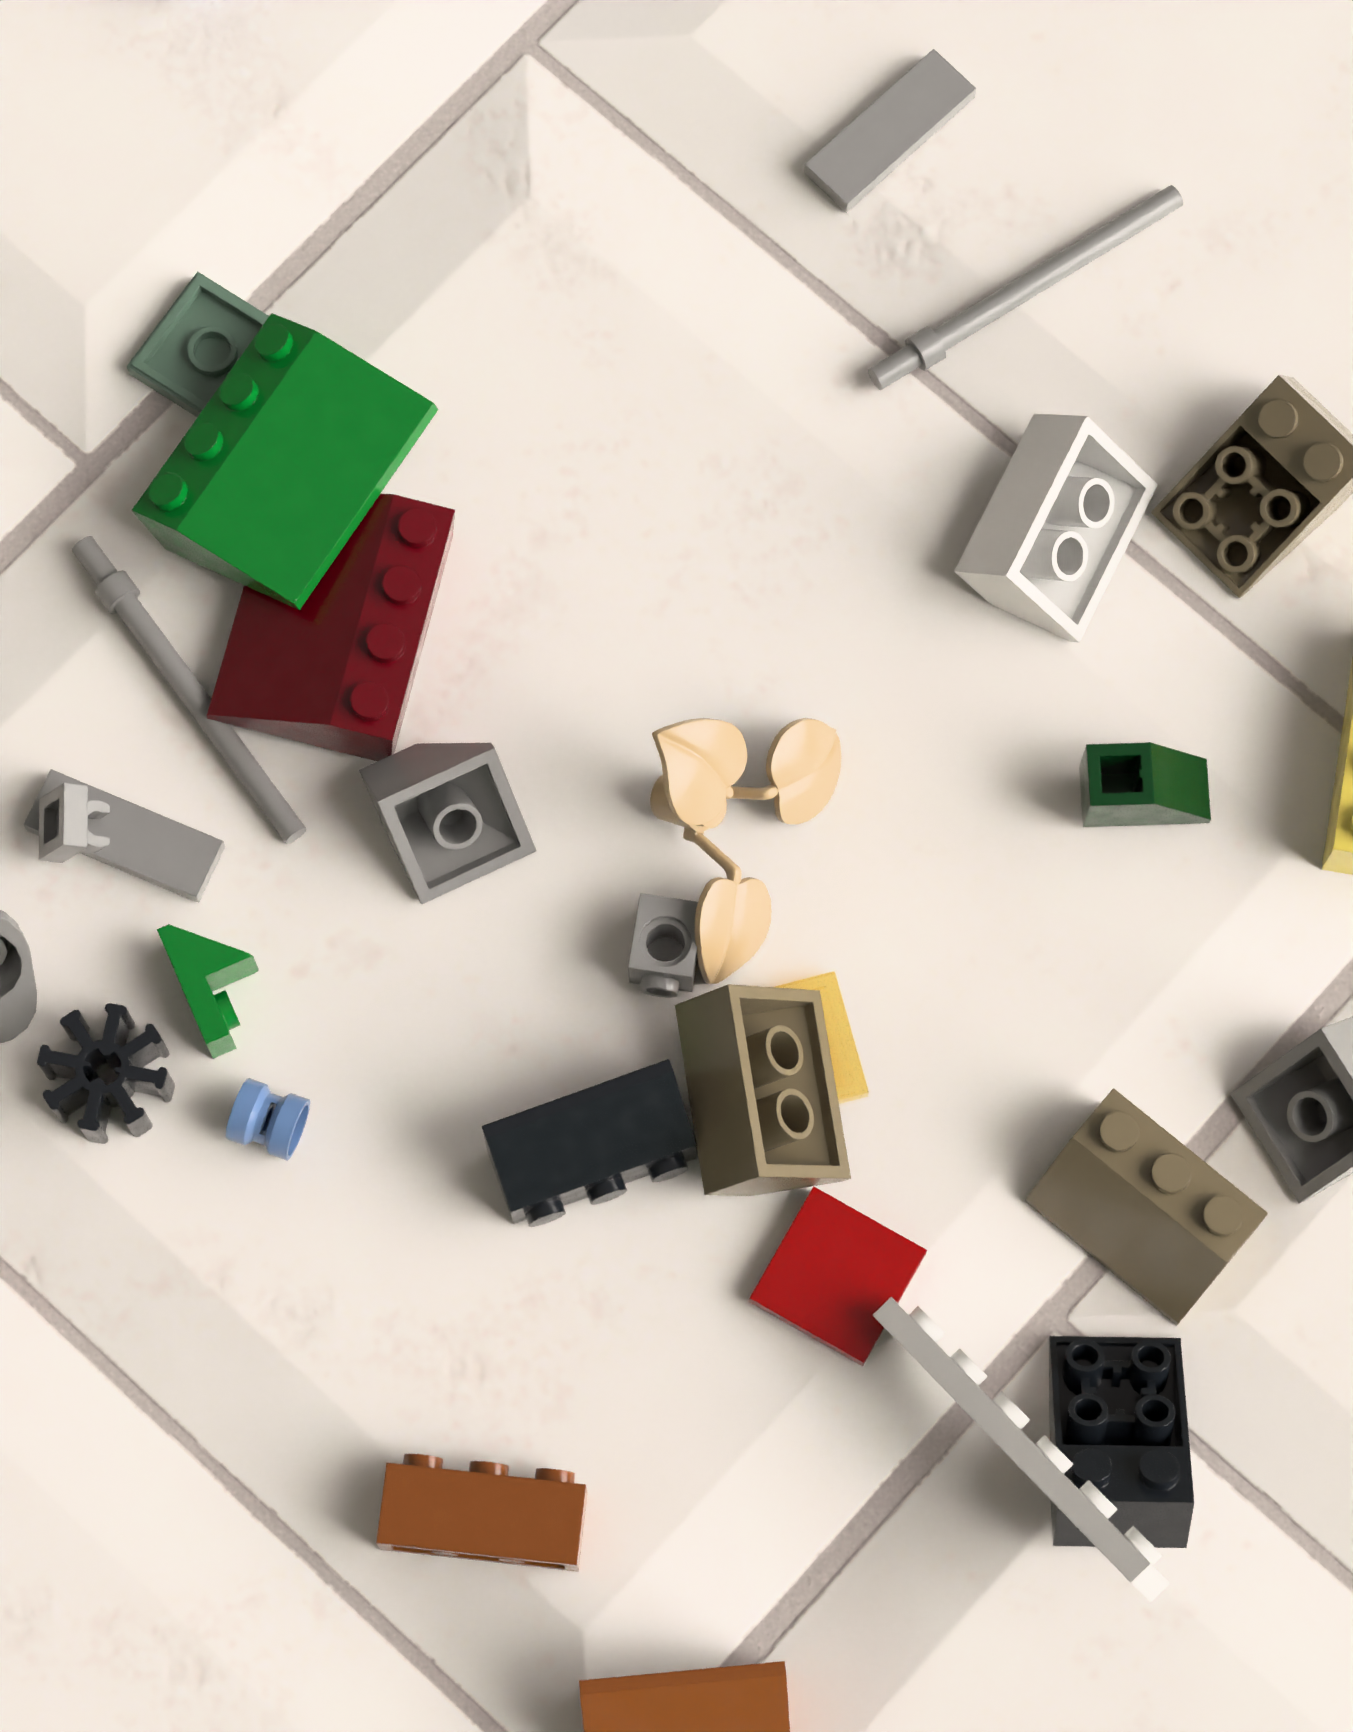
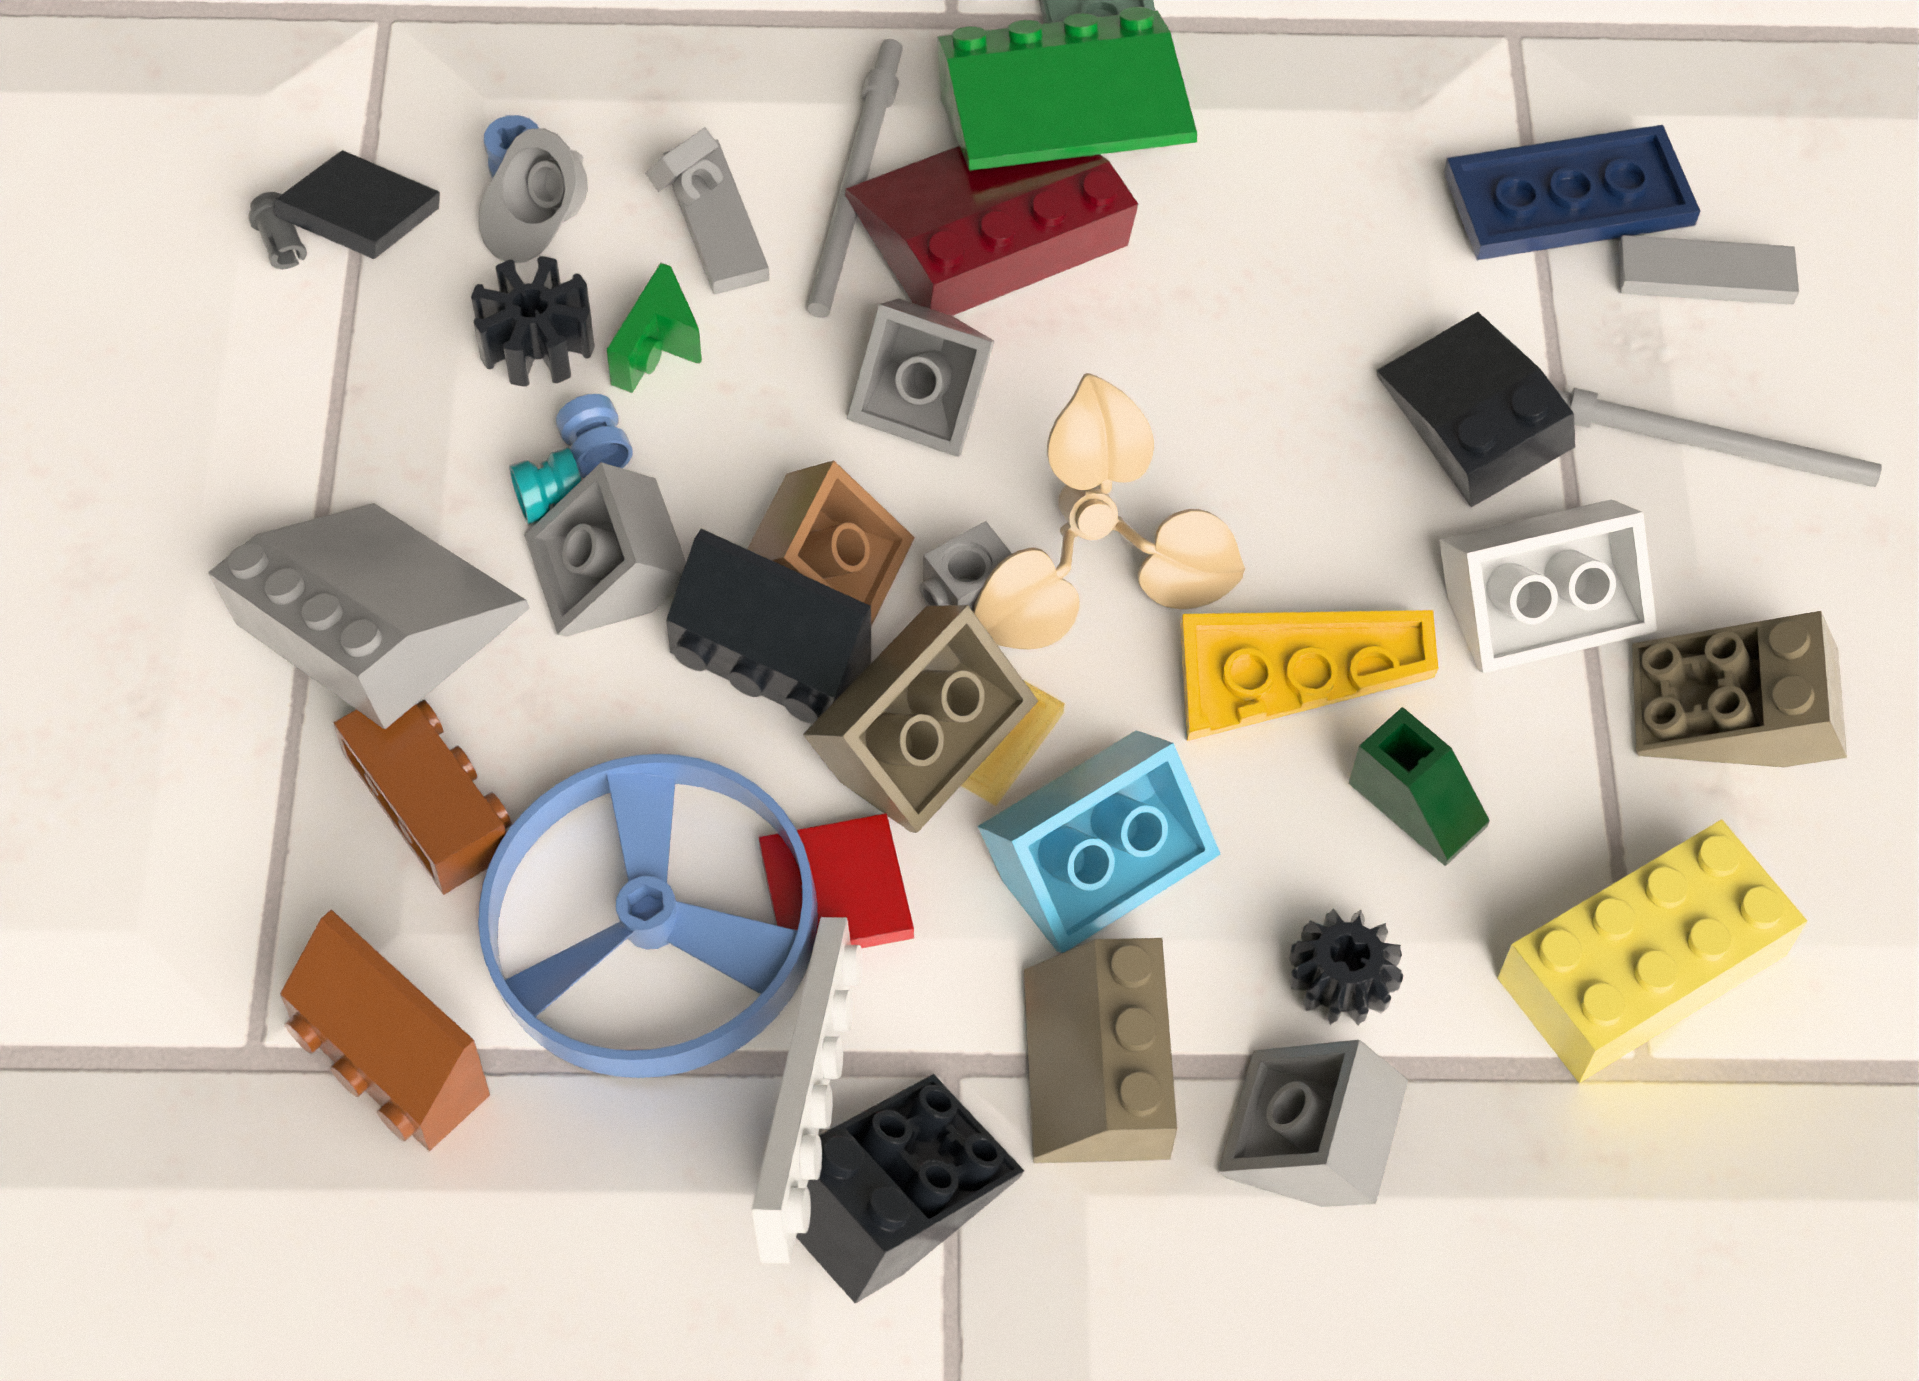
camera: 45 degrees right, 15 degrees down
none -> light grey slope [208,503,530,729]
none -> medium blue piece [478,754,818,1078]
none -> teal wheel [509,448,582,524]
none -> light grey slope [524,462,686,637]
none -> medium nougat slope [747,460,915,626]
none -> medium azure slope [978,730,1221,953]
none -> yellow wing [1180,610,1439,741]
none -> black gear [1289,908,1403,1026]
none -> black slope [1376,312,1575,508]
none -> dark blue plate [1443,124,1700,261]

